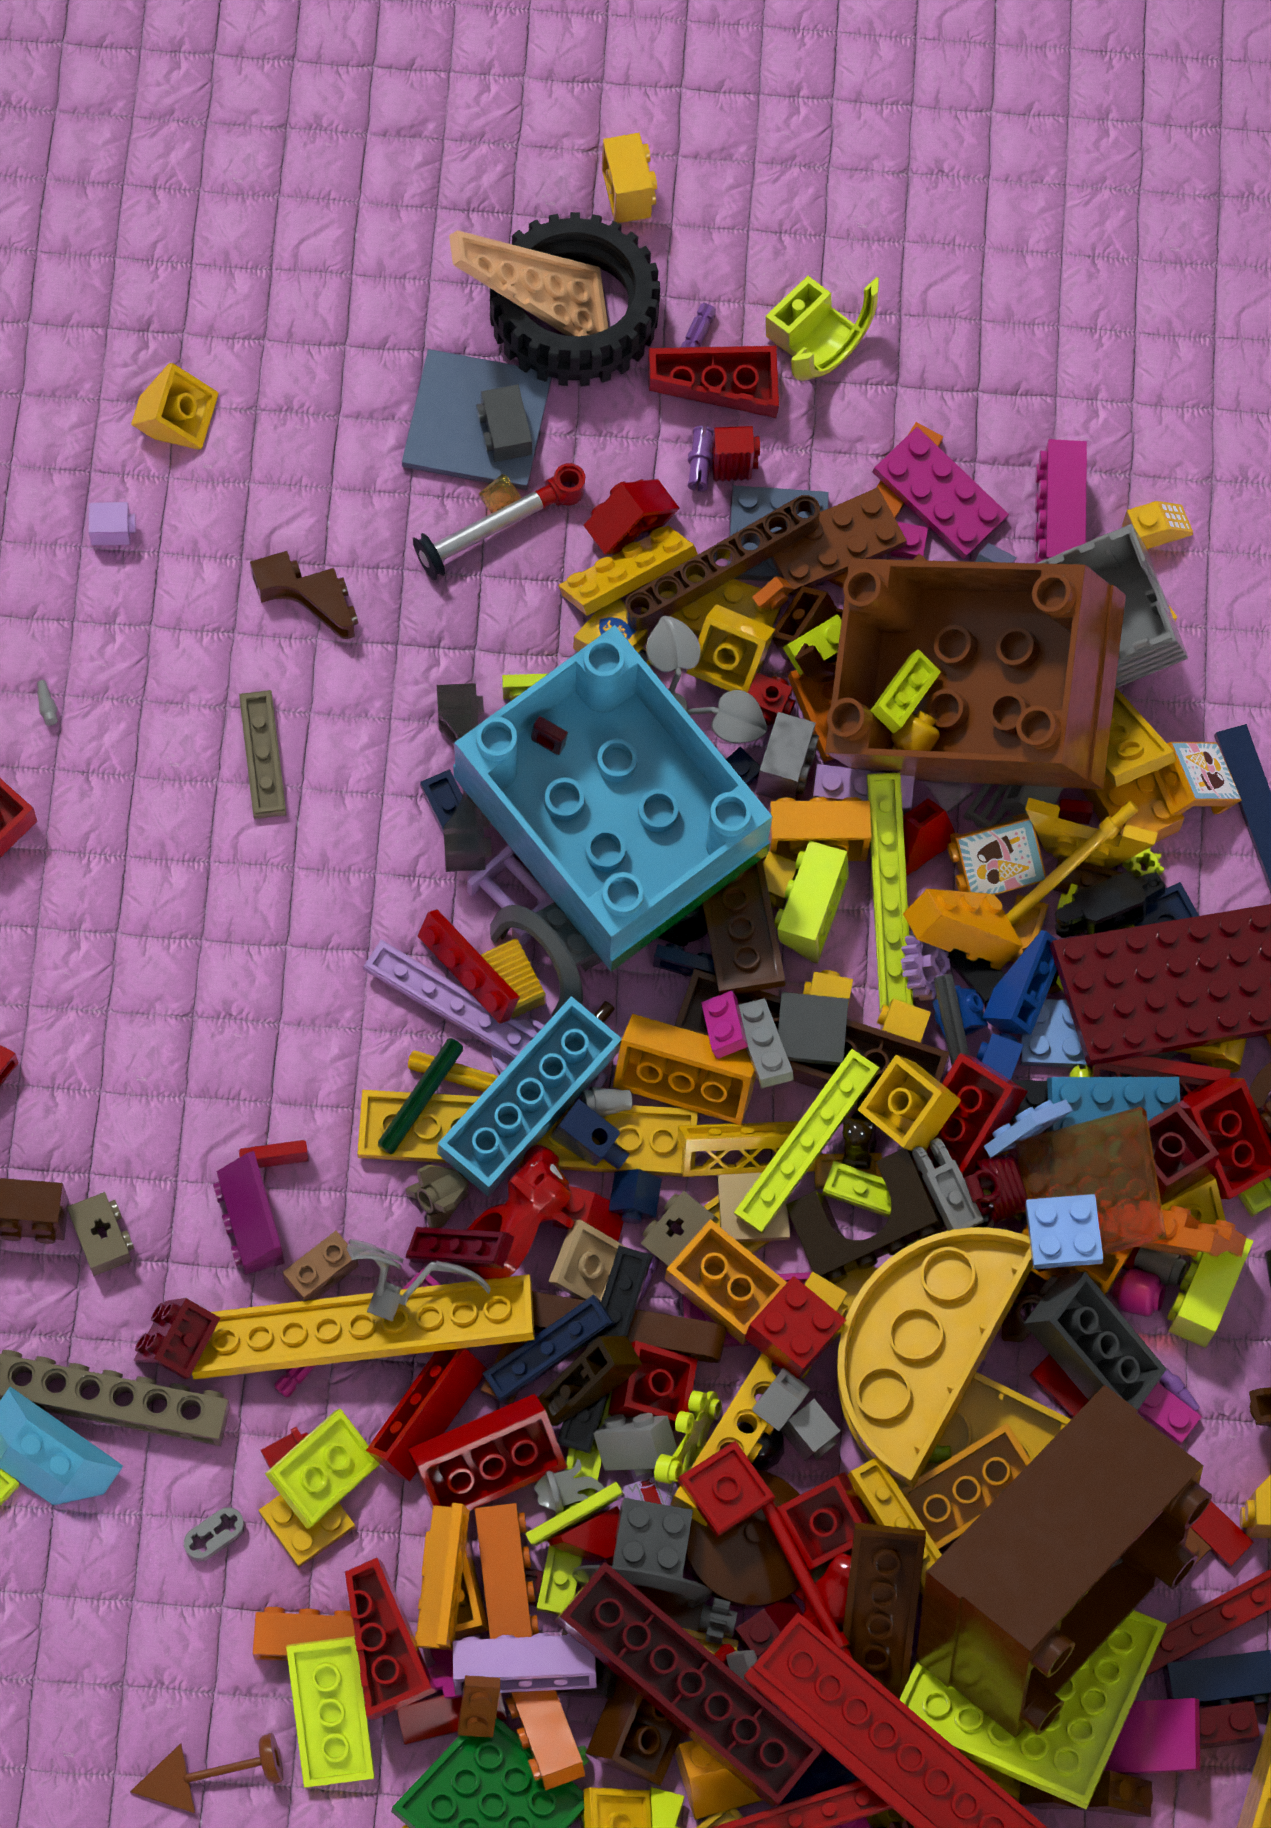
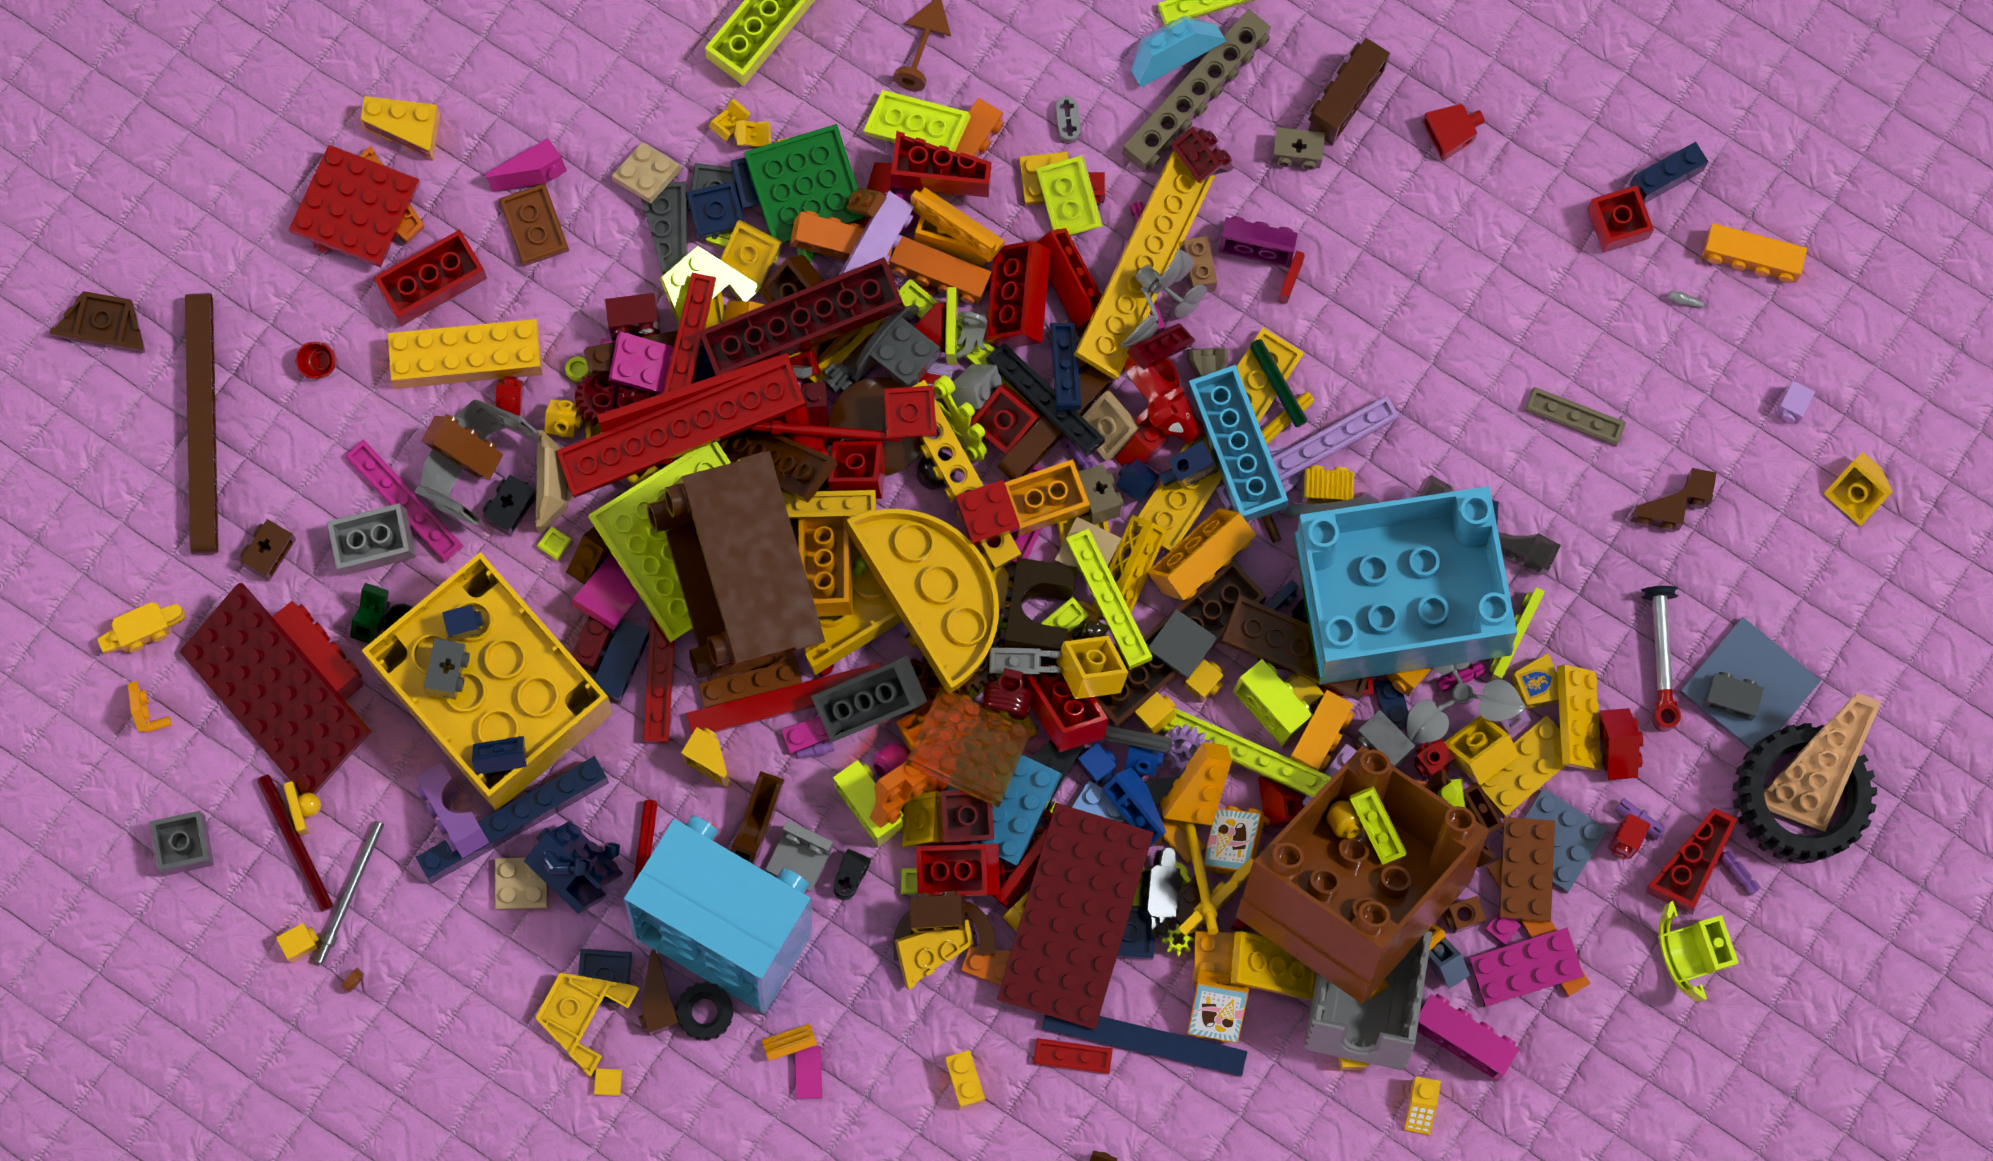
camera: 120 degrees right, 5 degrees up
red plate [418,909,520,1024] -> none
clear yellow tile [478,474,522,513] -> none
dark red tile [531,715,568,755] -> none
dark brown slope [537,1336,642,1426] -> none
light grey cone [581,1086,632,1117] -> none
yellow brick [602,132,657,223] -> none
reddish brown beam [625,495,820,630] -> none
dark pink plate [701,990,748,1059] -> none
light grey plate [739,998,794,1088] -> none
orange plate [752,576,794,610] -> none
light grey panel [753,1368,811,1431] -> none
light grey brick [780,1399,840,1461] -> none
light blue plate [984,1099,1073,1158] -> none
light blue plate [1025,1194,1103,1269] -> none

